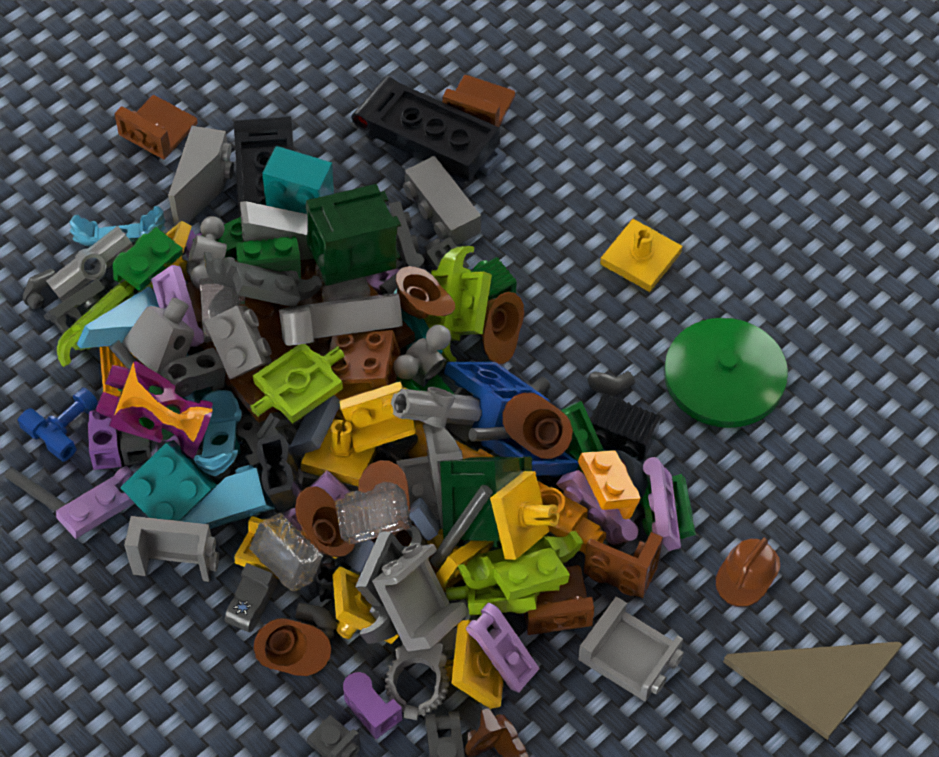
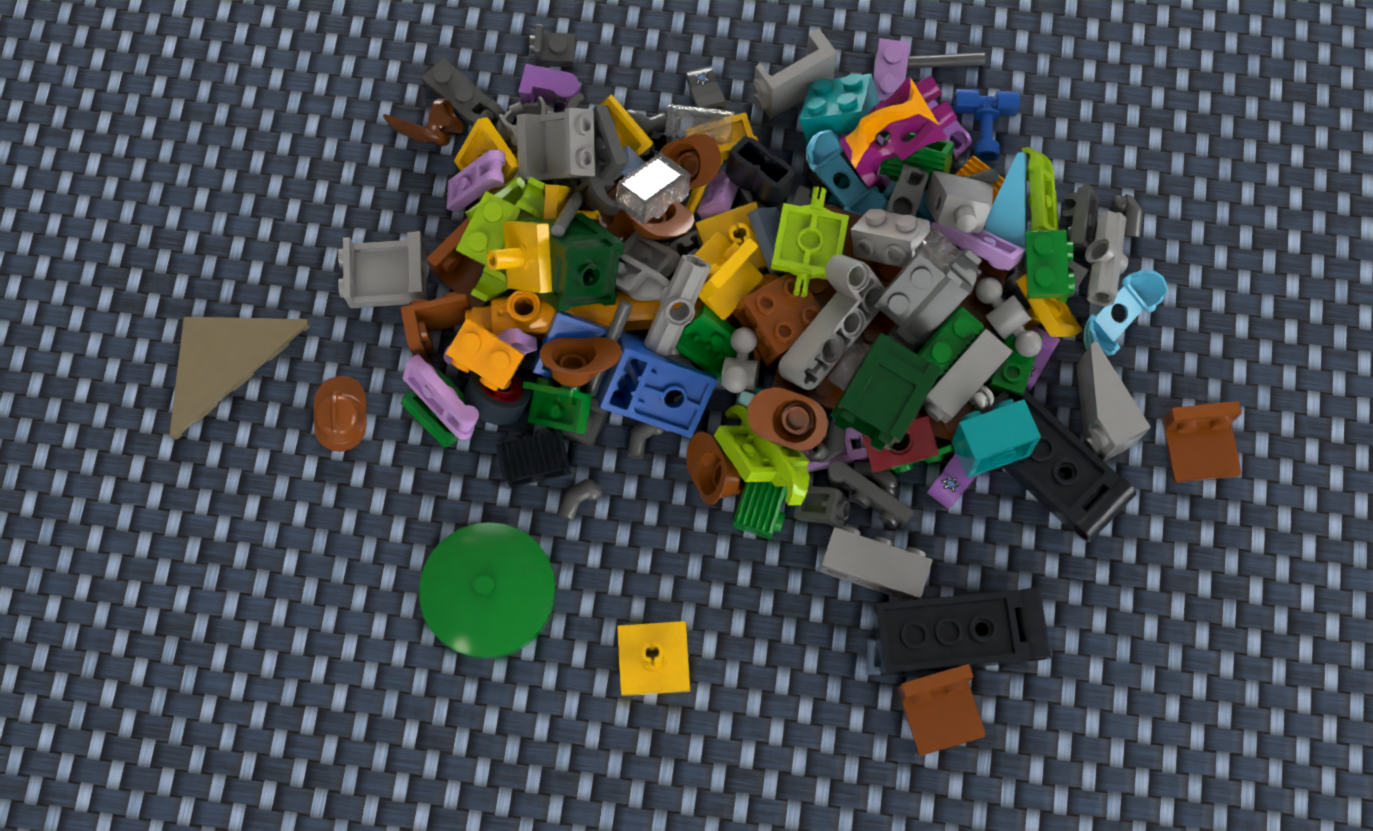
camera: 145 degrees right, 15 degrees up
medium azure slope [180,465,275,529] -> none
dark orange piece [253,618,331,676] -> none
sand blue tile [409,497,439,541] -> none

